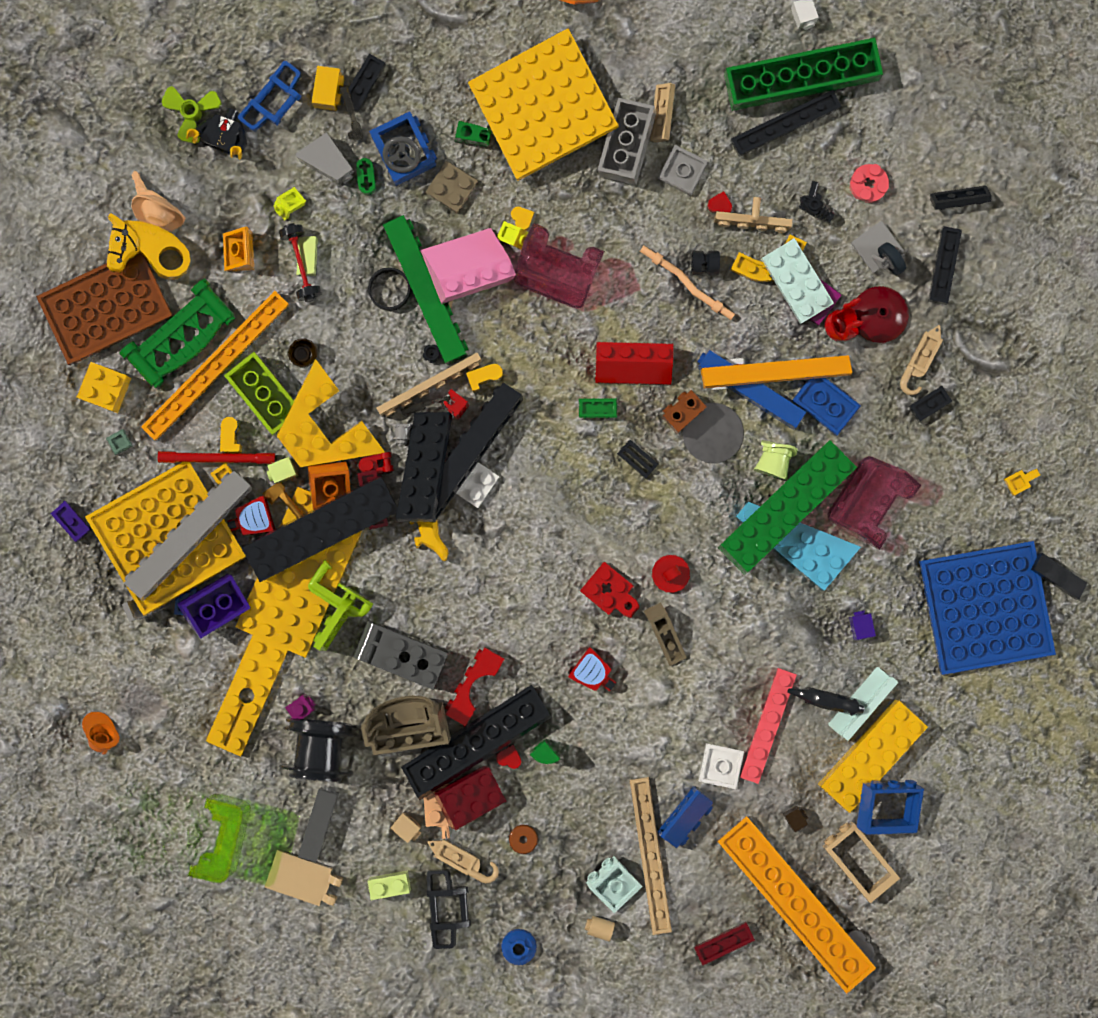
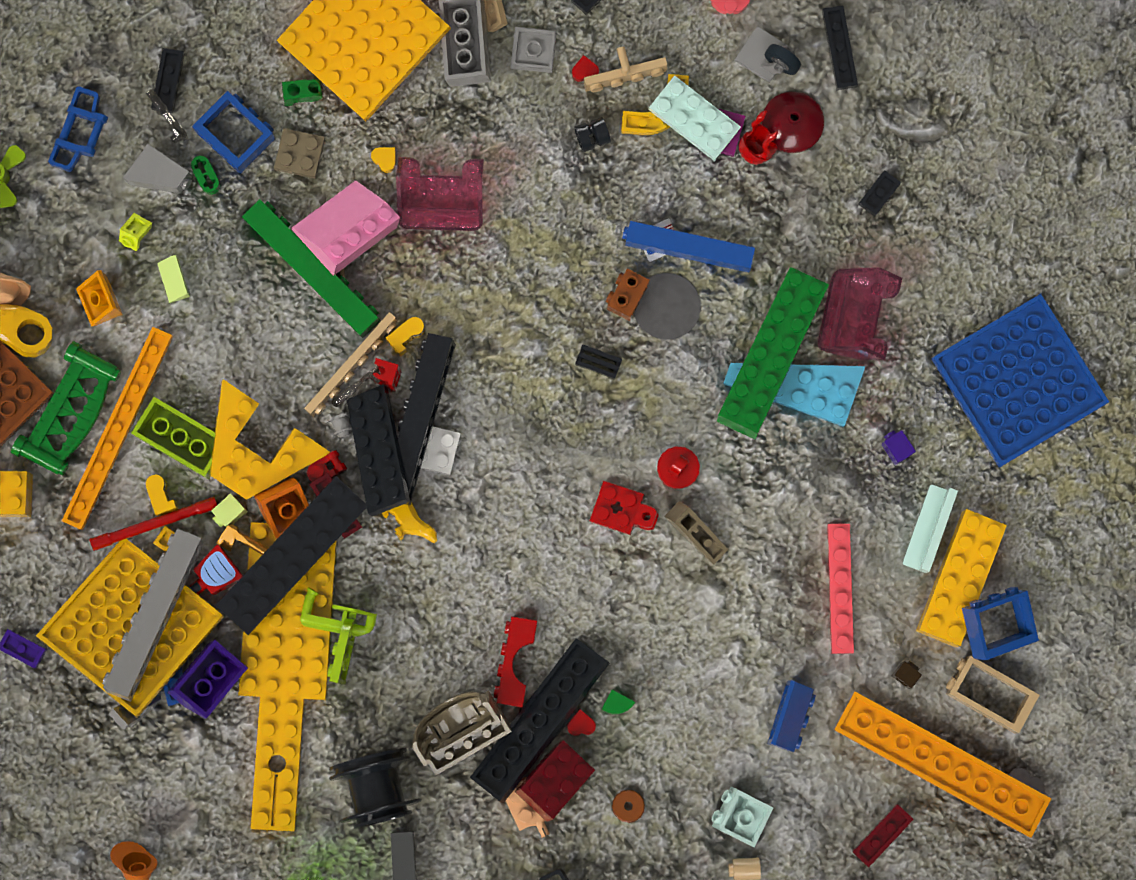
camera: 20 degrees left, 5 degrees down
sand green tile [106,429,133,455] -> none
black torso [186,108,247,160] -> none
black axle [279,223,322,302] -> none
magenta bracket [285,694,316,719] -> none
dark brown hair [288,338,317,368] -> none
yellow brick [312,66,344,111] -> none
dark grey hinge [353,621,449,690] -> none
black tyre [368,267,411,311] -> none
dark grey piece [382,136,421,173] -> none
tan brick [390,811,422,843] -> none
black plate [423,344,441,363] -> none
tan plate [428,839,499,884] -> none
neon yellow bracket [497,221,530,250] -> none
torso [568,647,616,691] -> none
green plate [579,398,617,418] -> none
red slope [595,342,673,385] -> none
tan tile [630,777,672,935] -> none
light nougat bar [639,245,735,320] -> none
white tile [698,743,744,790] -> none
light orange tile [701,355,852,388] -> none
yellowish green hat [753,440,798,480] -> none
black animal [787,687,865,716] -> none
blue tile [792,378,861,436] -> none
black piece [799,181,835,223] -> none
tan plate [900,325,943,396] -> none
yellow plate [1004,469,1040,496] -> none
black tile [1031,553,1087,600] -> none

